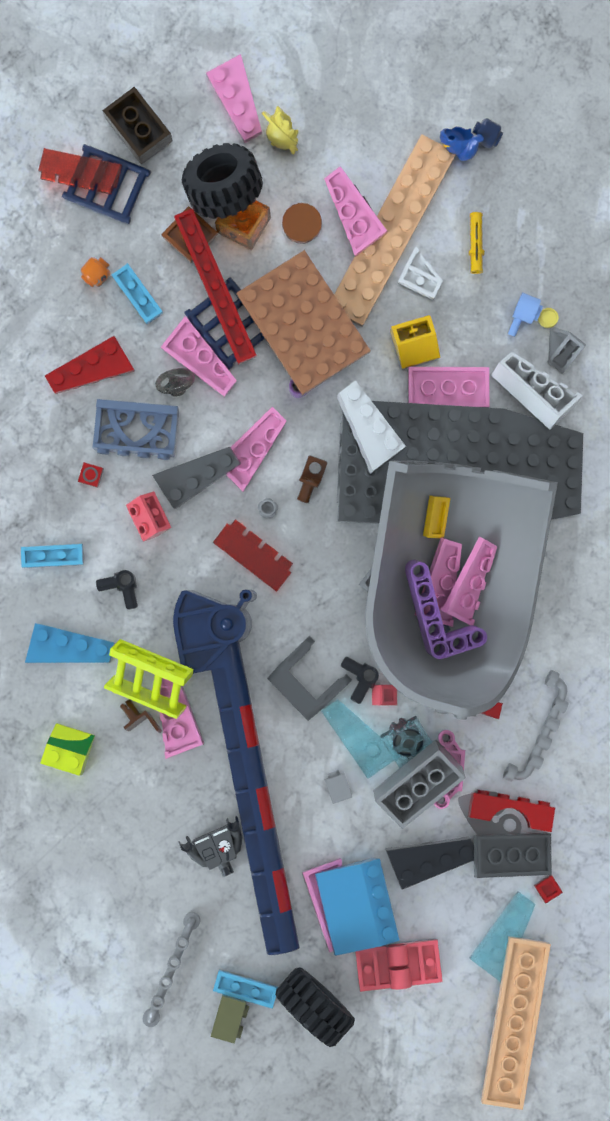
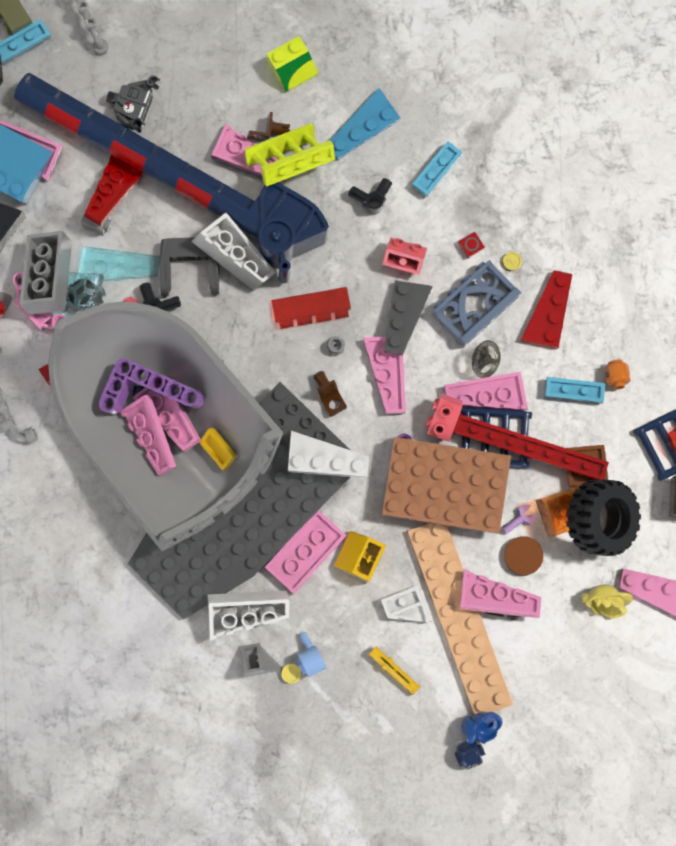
camera: 130 degrees right, 5 degrees down
none -> red wing [85,155,144,226]
none -> white wedge [191,213,276,291]
none -> coral brick [425,393,463,442]
none -> light yellow piece [502,252,522,271]
none -> lavender bar [502,505,537,534]

